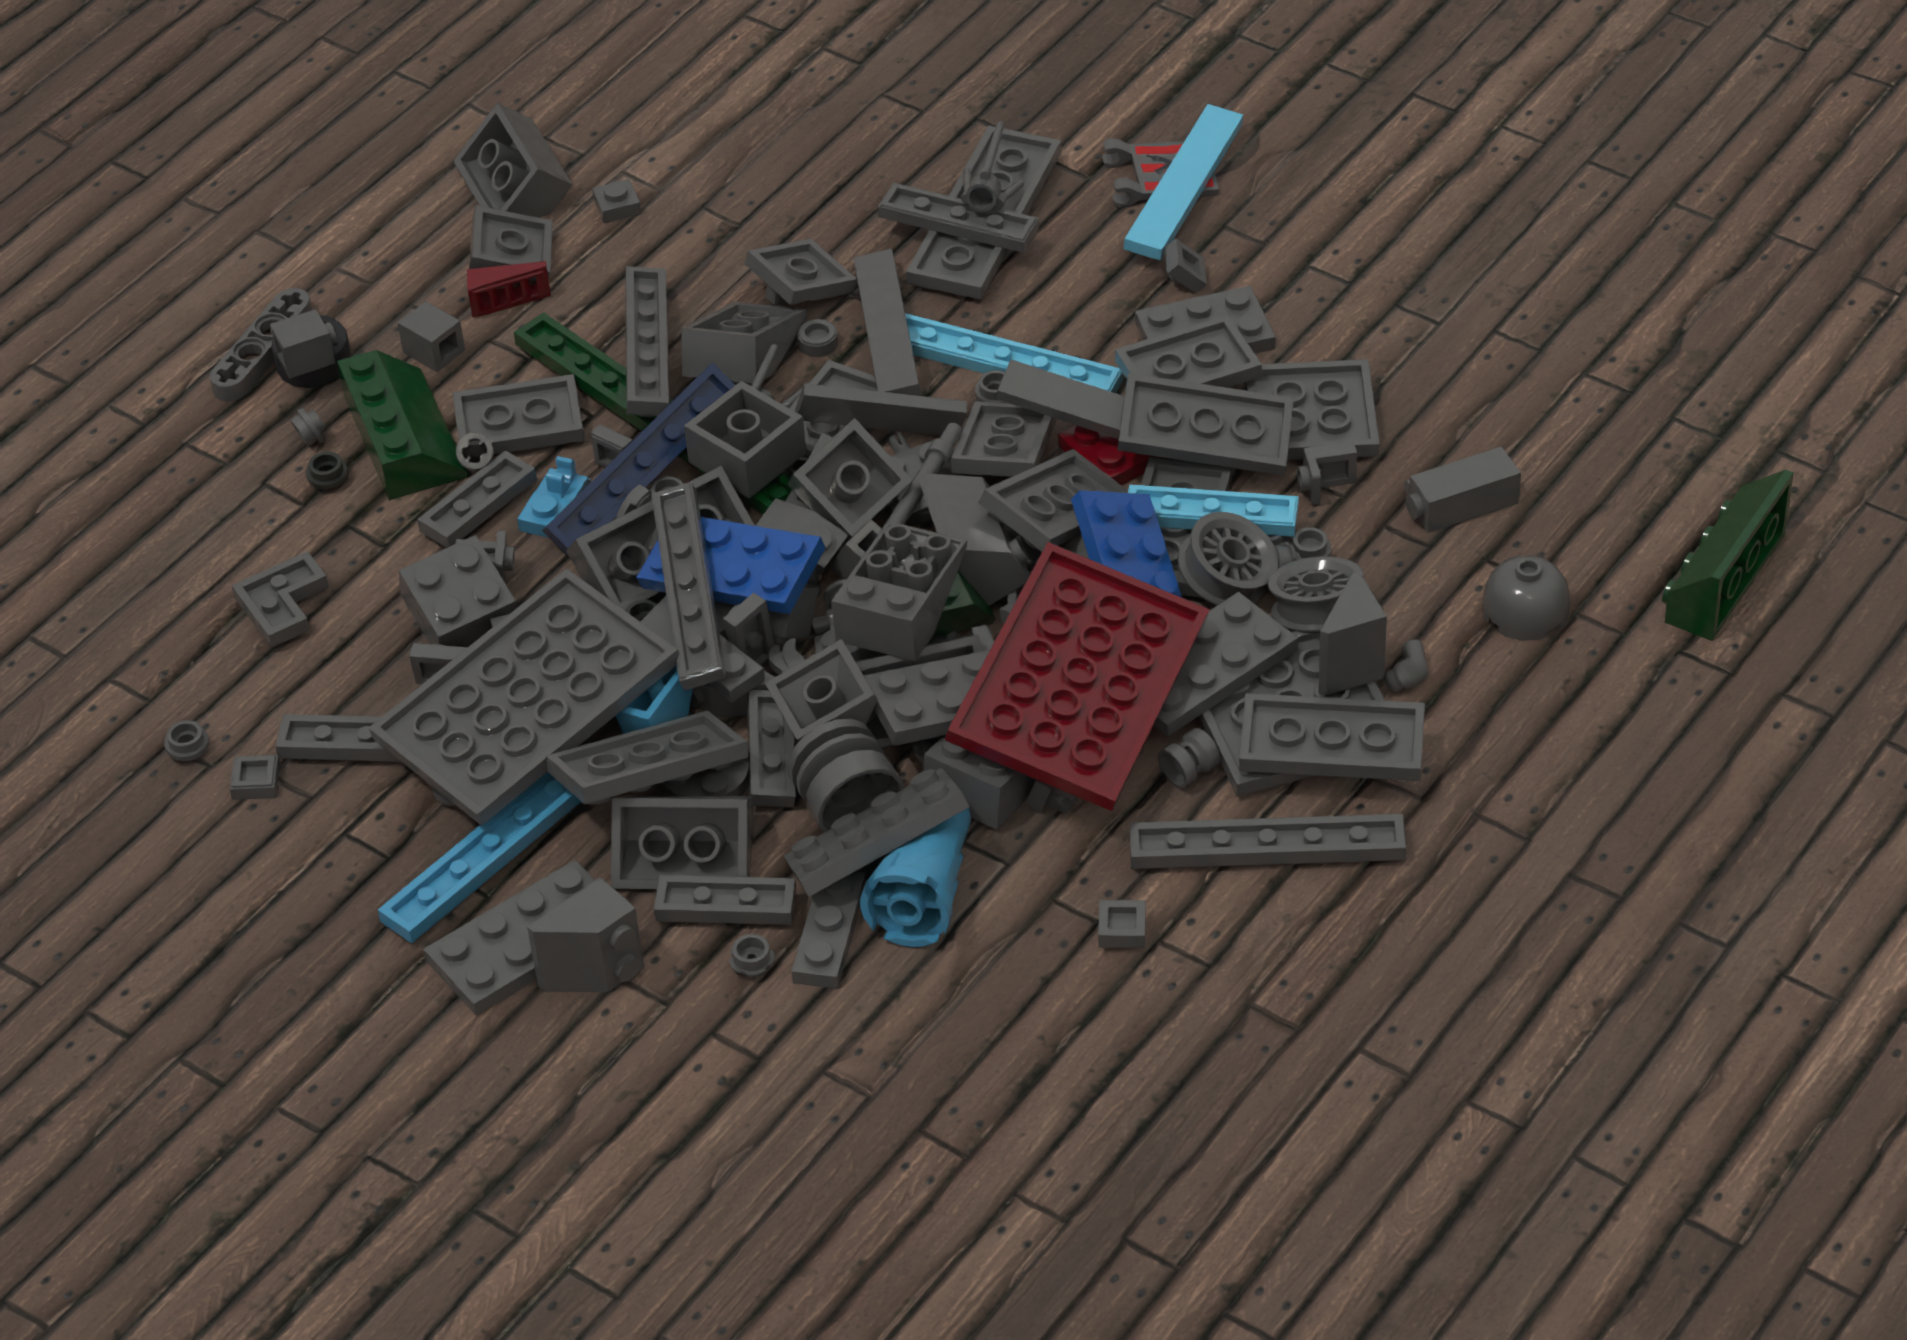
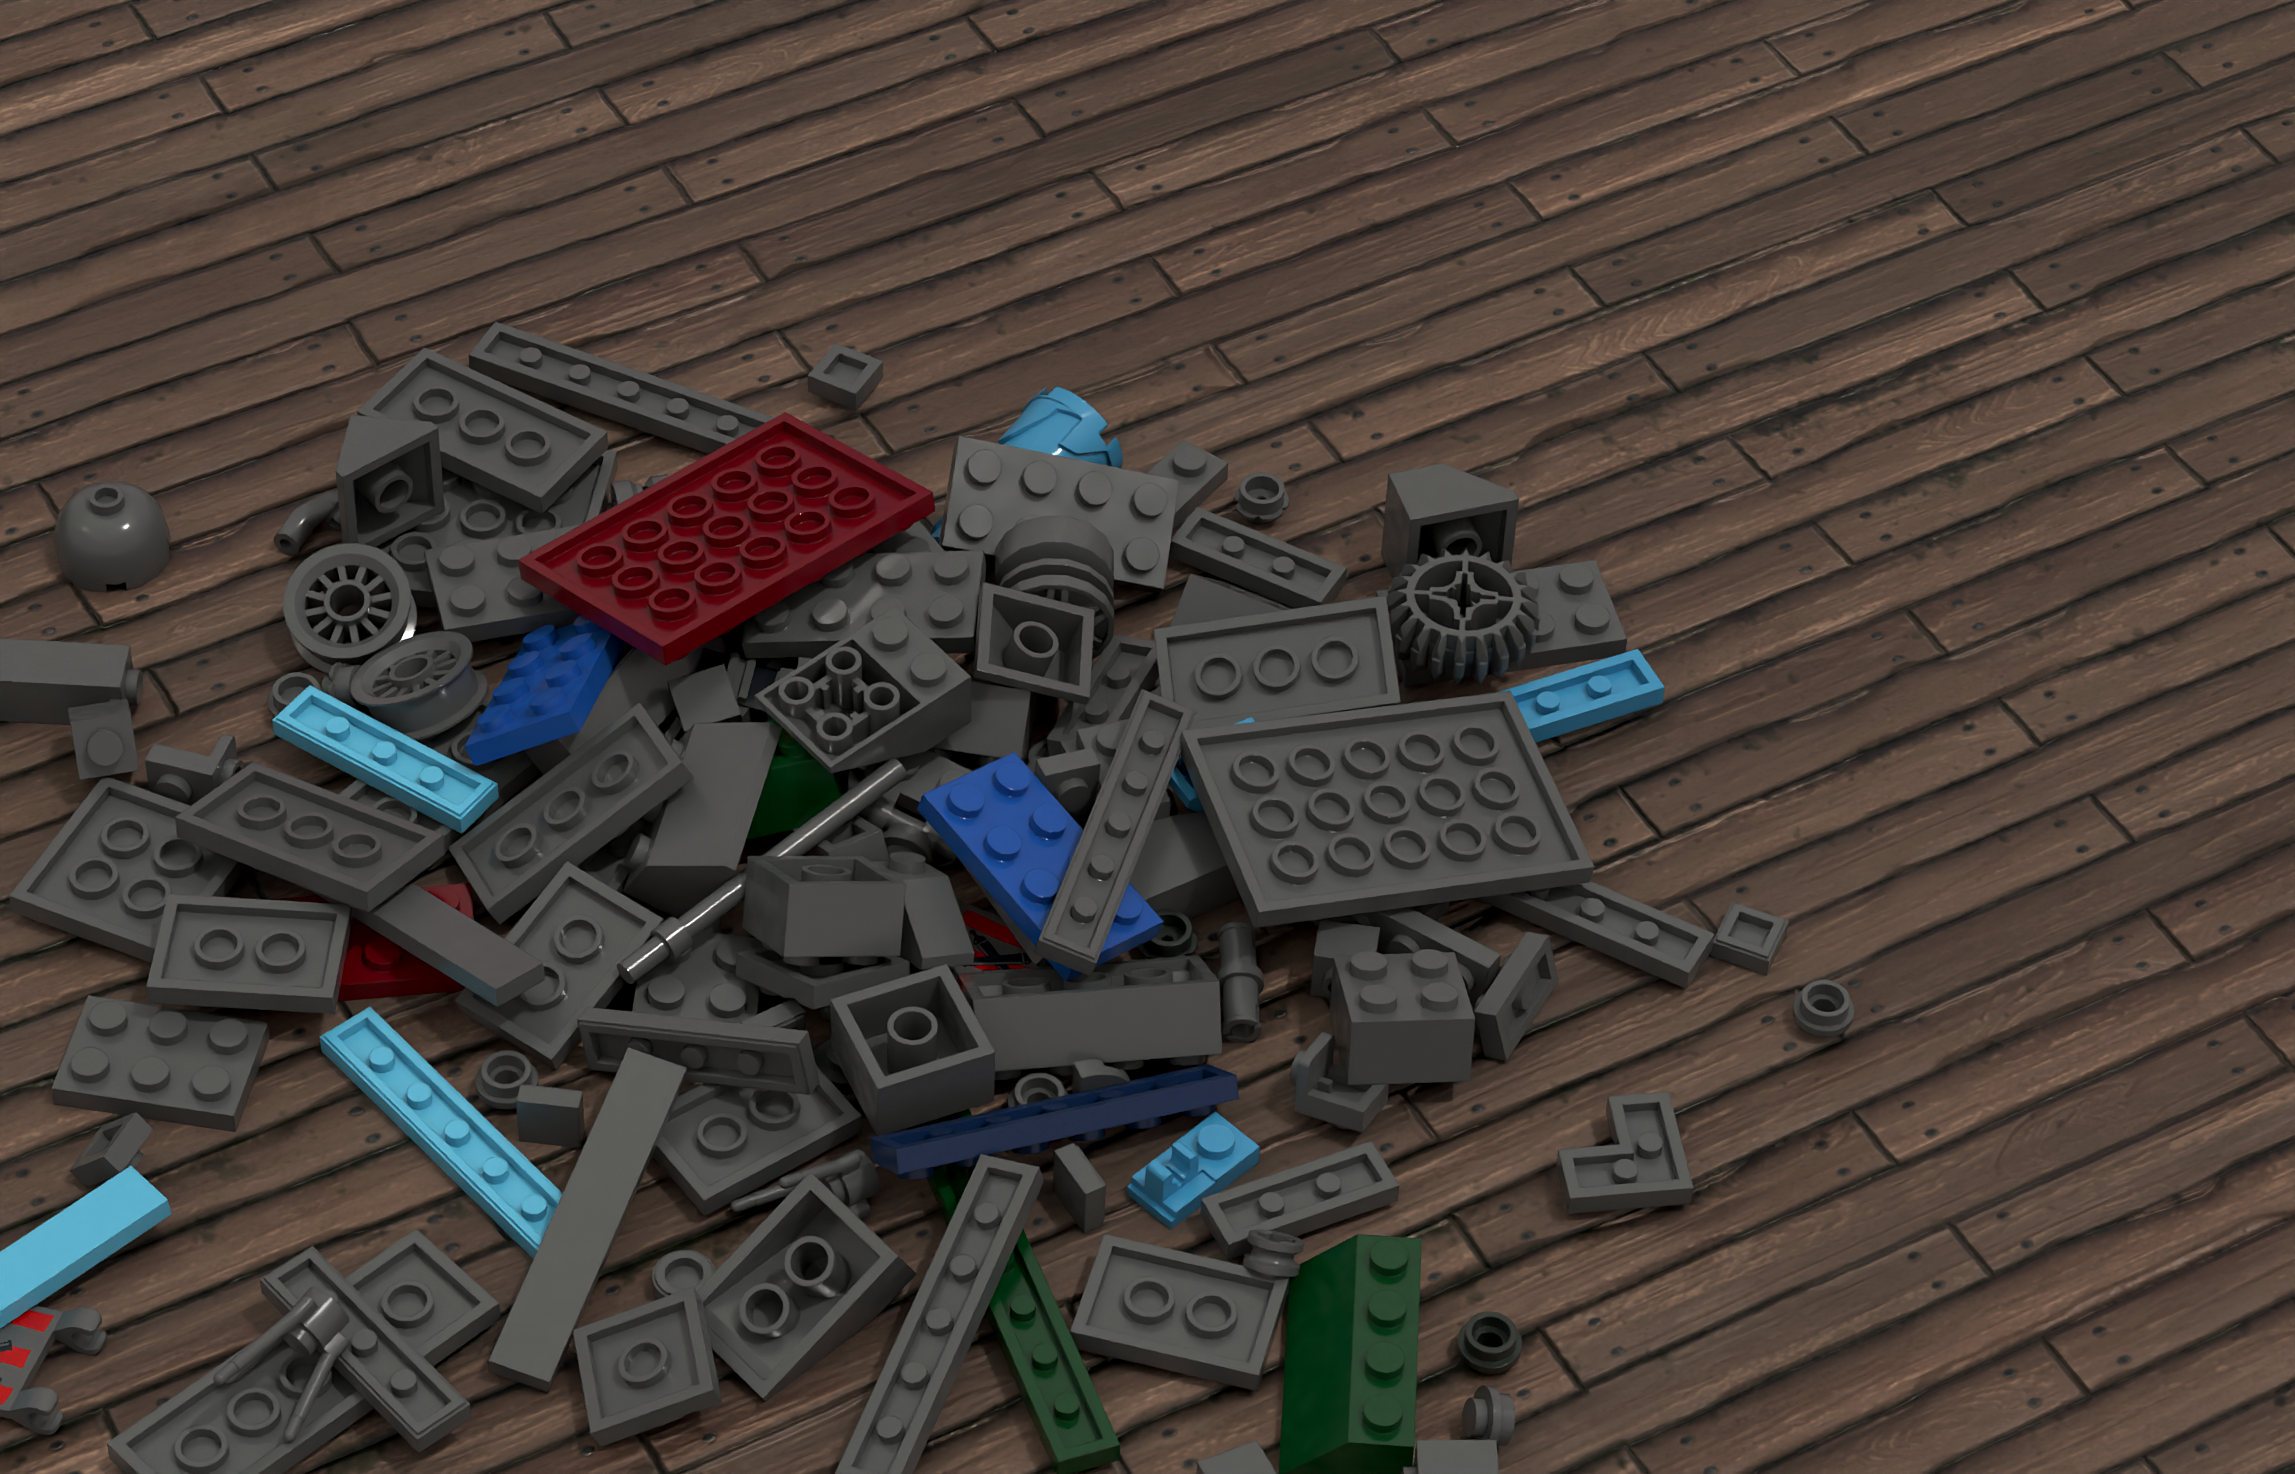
camera: 160 degrees left, 0 degrees up
none -> dark grey brick [68,699,139,780]
none -> dark grey tile [516,1084,585,1148]
none -> dark grey gear [1387,548,1540,685]
none -> dark grey plate [1473,931,1559,1061]

